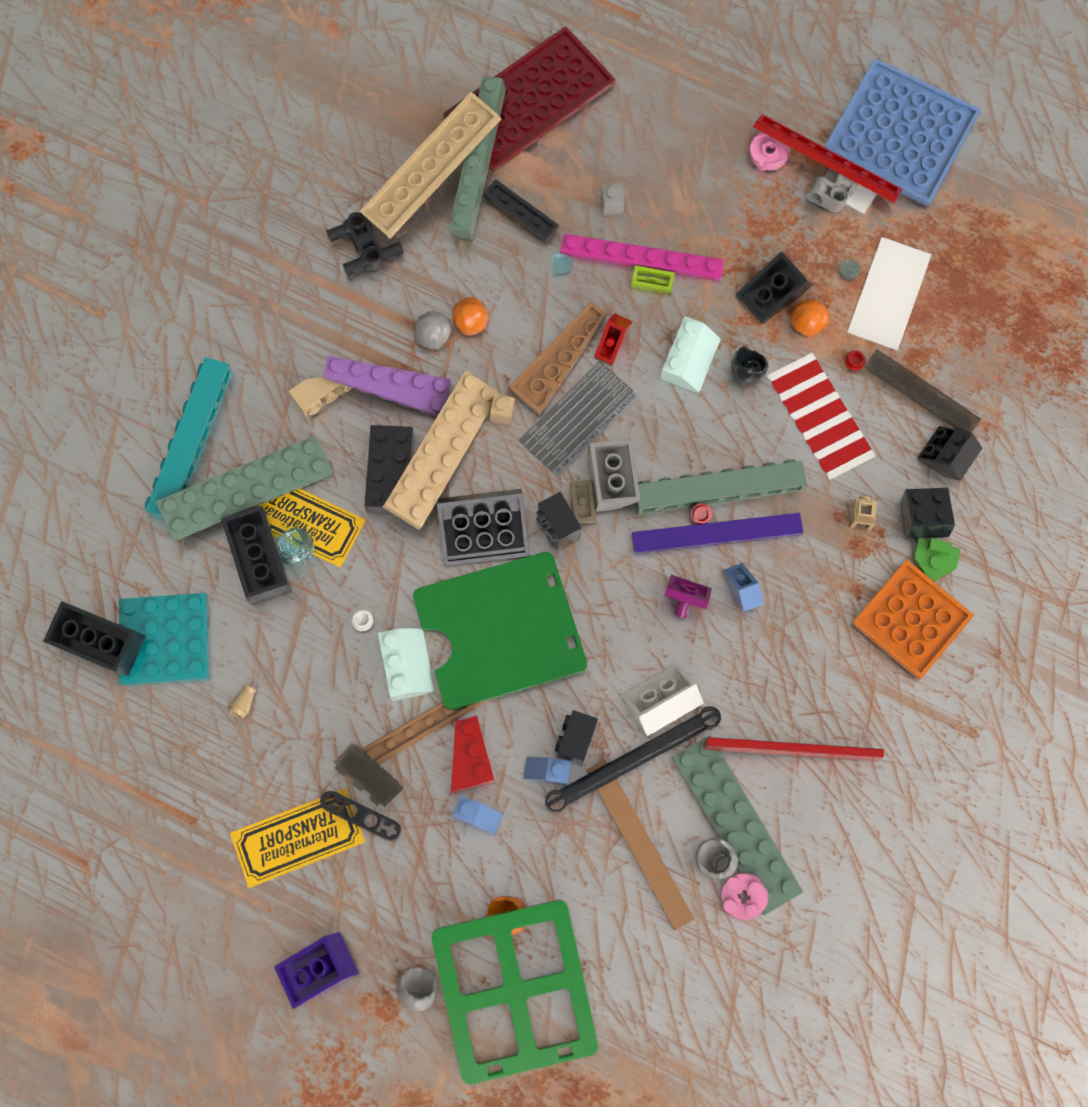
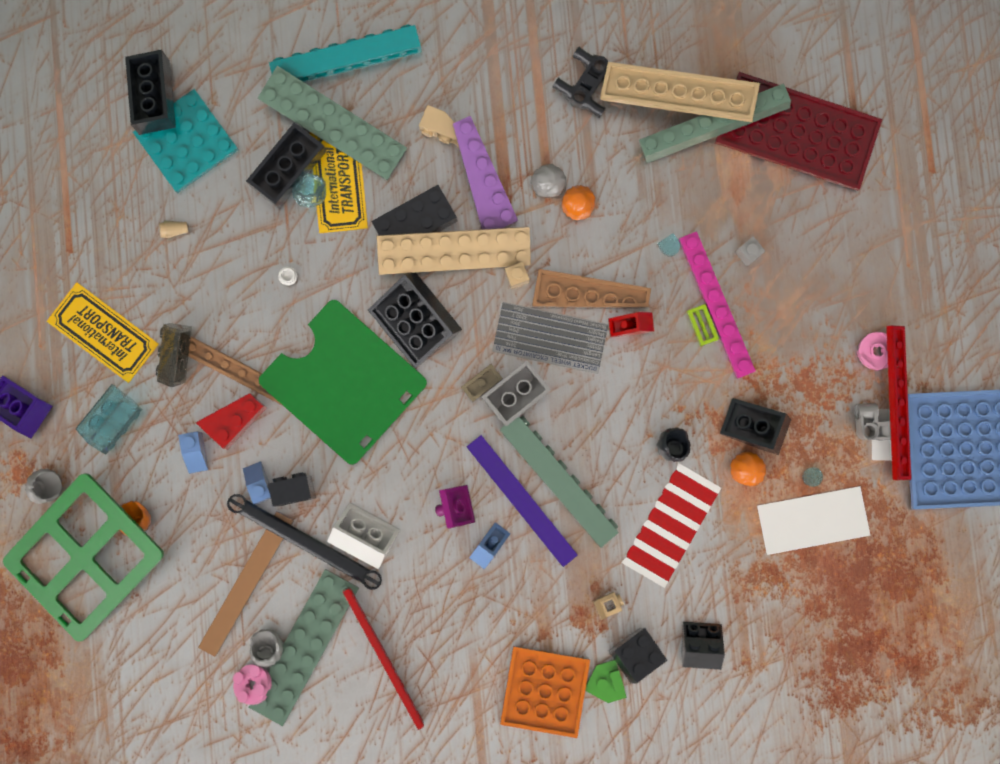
camera: 60 degrees right, 10 degrees up
black beam [320,791,401,841] -> none
light aqua slope [378,628,435,701] -> none
black plate [483,179,559,243] -> none
black brick [536,491,582,551] -> none
light aqua slope [660,316,721,394] -> none
plate [690,503,712,524] -> none
red plate [844,350,866,371] -> none
clear smoke plate [864,349,981,432] -> none
none -> clear light blue slope [76,384,142,455]

